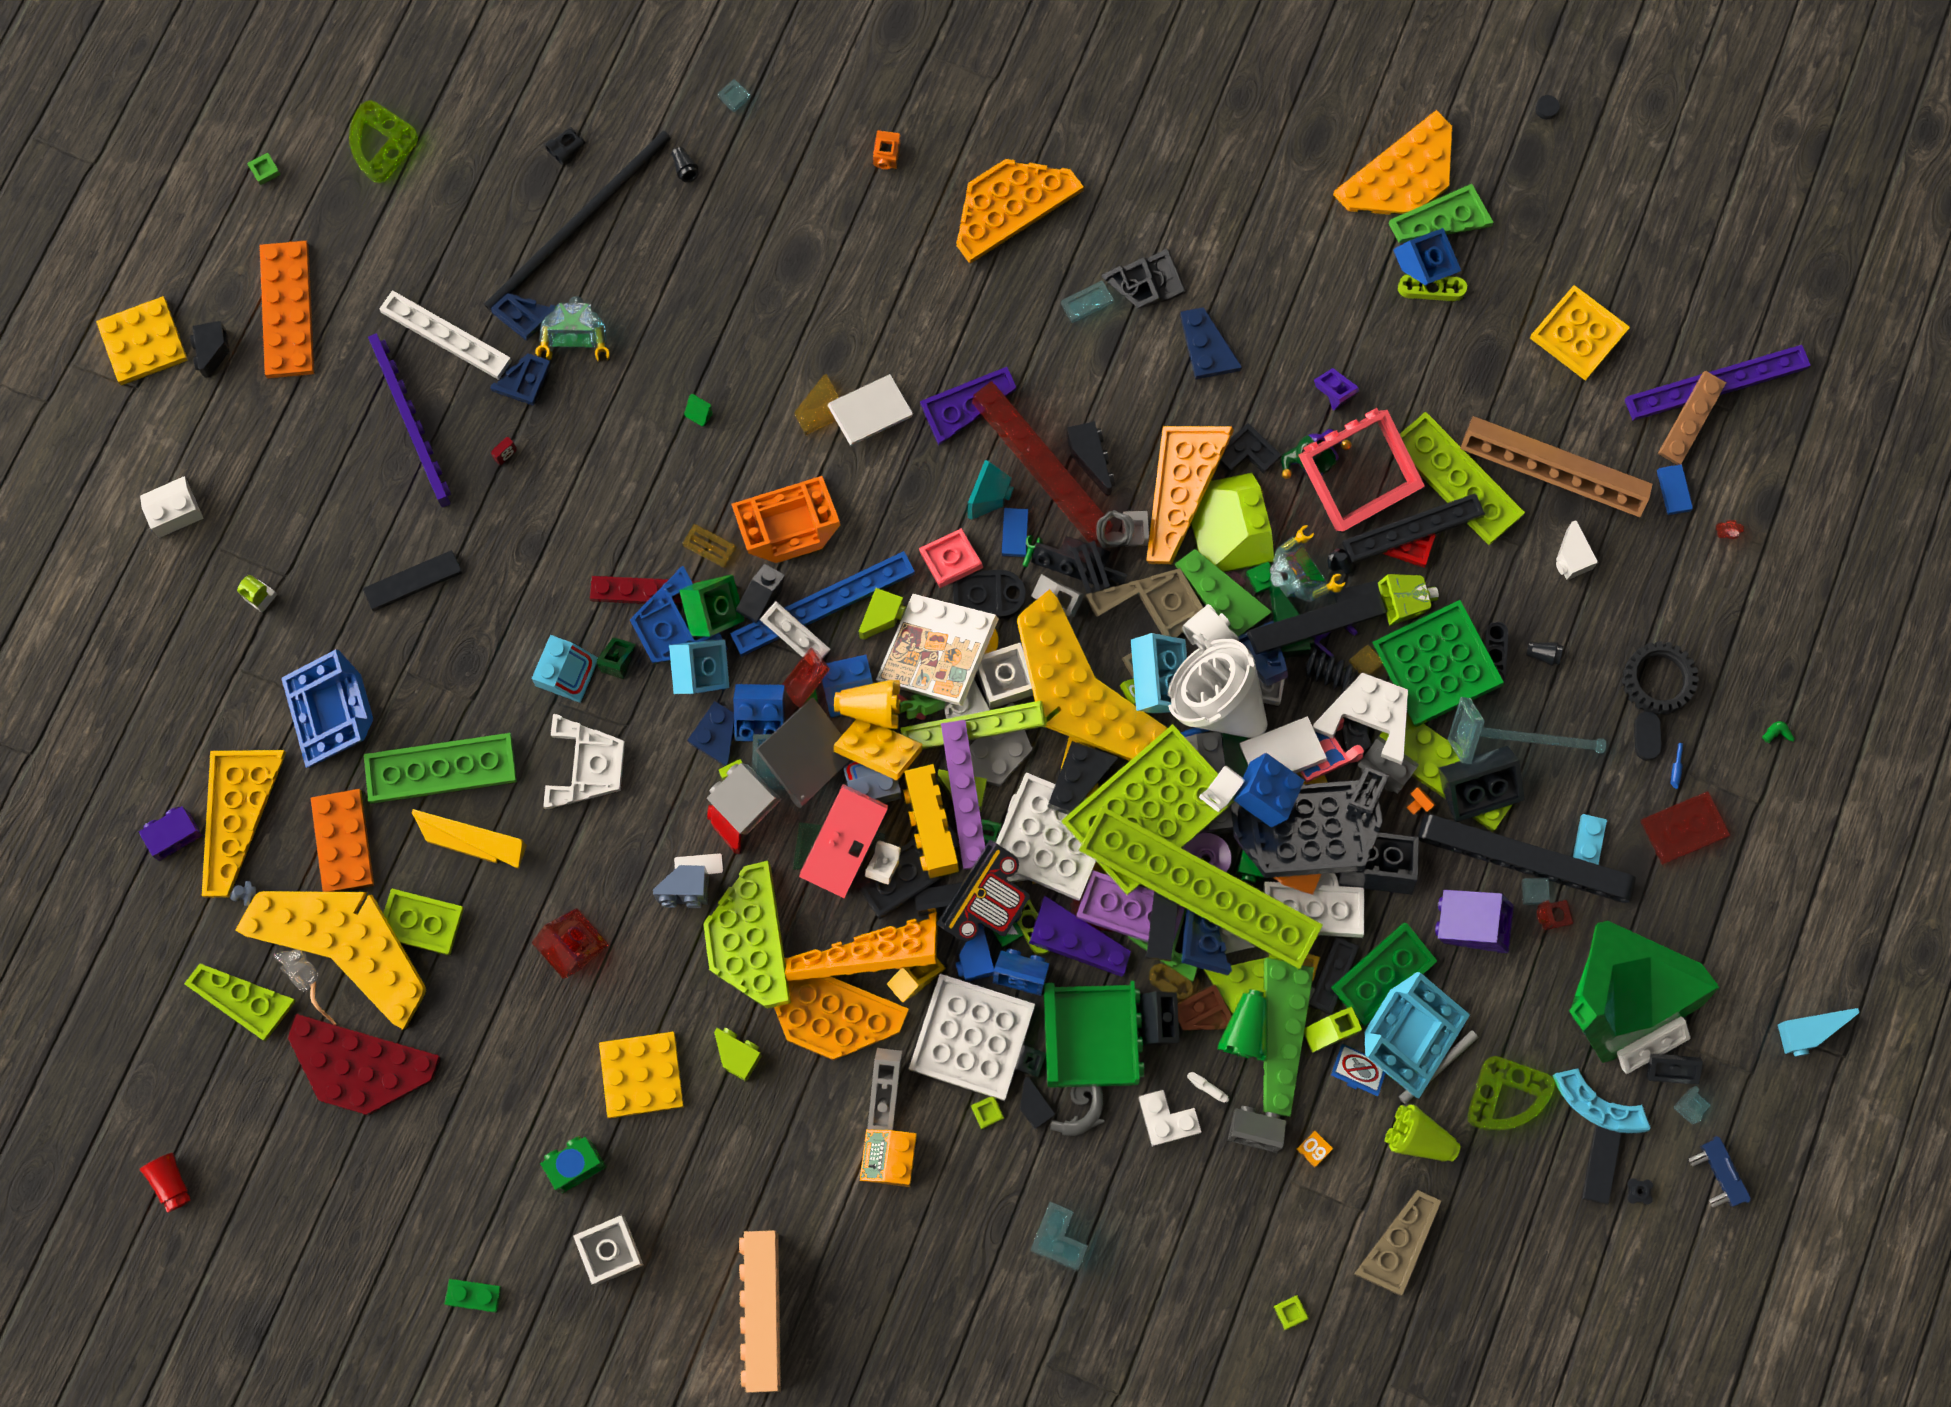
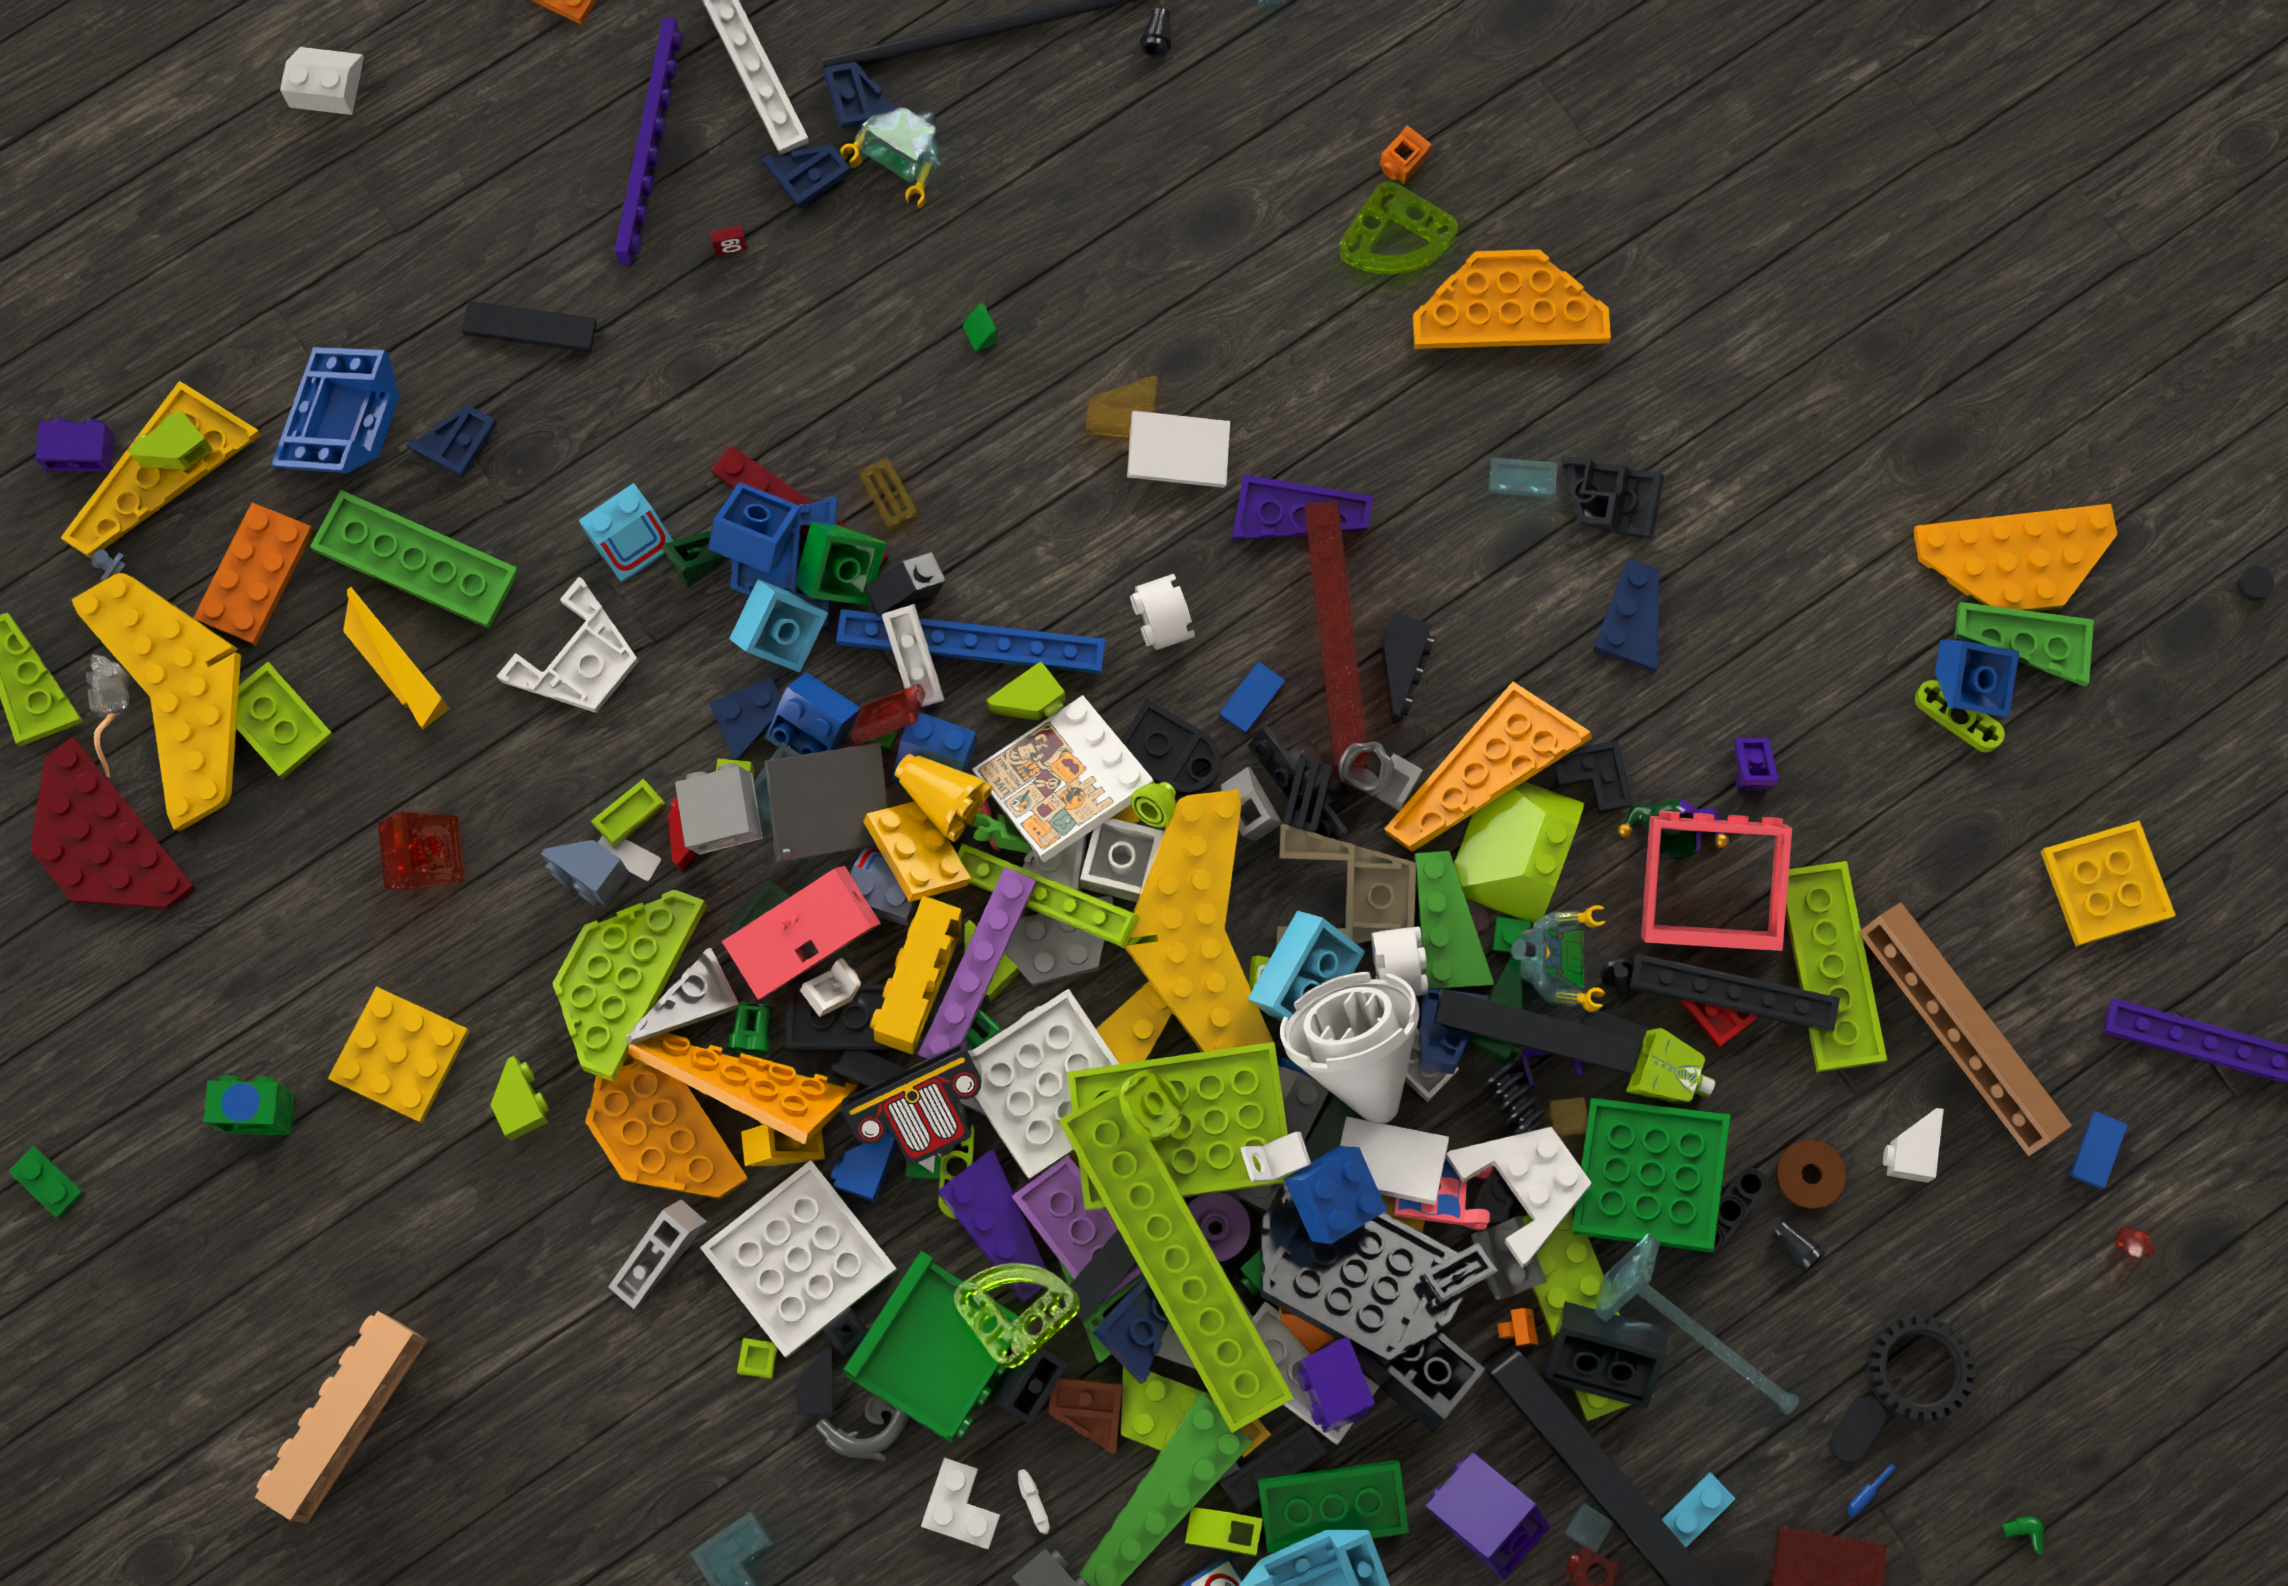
camera: 35 degrees right, 0 degrees up
lime leg [237,575,277,613] -> none
white brick [573,1215,643,1286] -> none
orange slope [731,476,840,563] -> none
light orange slope [860,1130,917,1187] -> none
coral tile [919,528,983,588] -> none
teal slope [968,460,1014,519] -> none
blue slope [993,949,1049,996] -> none
green hand [1022,535,1043,567] -> none
black wing [1047,741,1118,815] -> none
clear yellow beam [1149,964,1193,1001] -> none
green cone [1217,989,1268,1061] -> none
medium nougat plate [1658,371,1726,465] -> none
none -> lime slope [127,410,213,470]
none -> dark blue wing [407,405,497,478]
none -> lime tile [591,779,666,849]
none -> light grey wing [626,948,739,1045]
none -> blue slope [708,482,801,574]
none -> green piece [727,1002,771,1055]
none -> clear neon green beam [953,1263,1080,1368]
none -> lime tile [1119,1070,1182,1140]
none -> white brick [1130,574,1195,650]
none -> lime brick [1131,782,1176,828]
none -> dark purple slope [1296,1337,1375,1433]
none -> clear neon green beam [1339,181,1458,274]
none -> reddish brown tile [1776,1140,1847,1210]

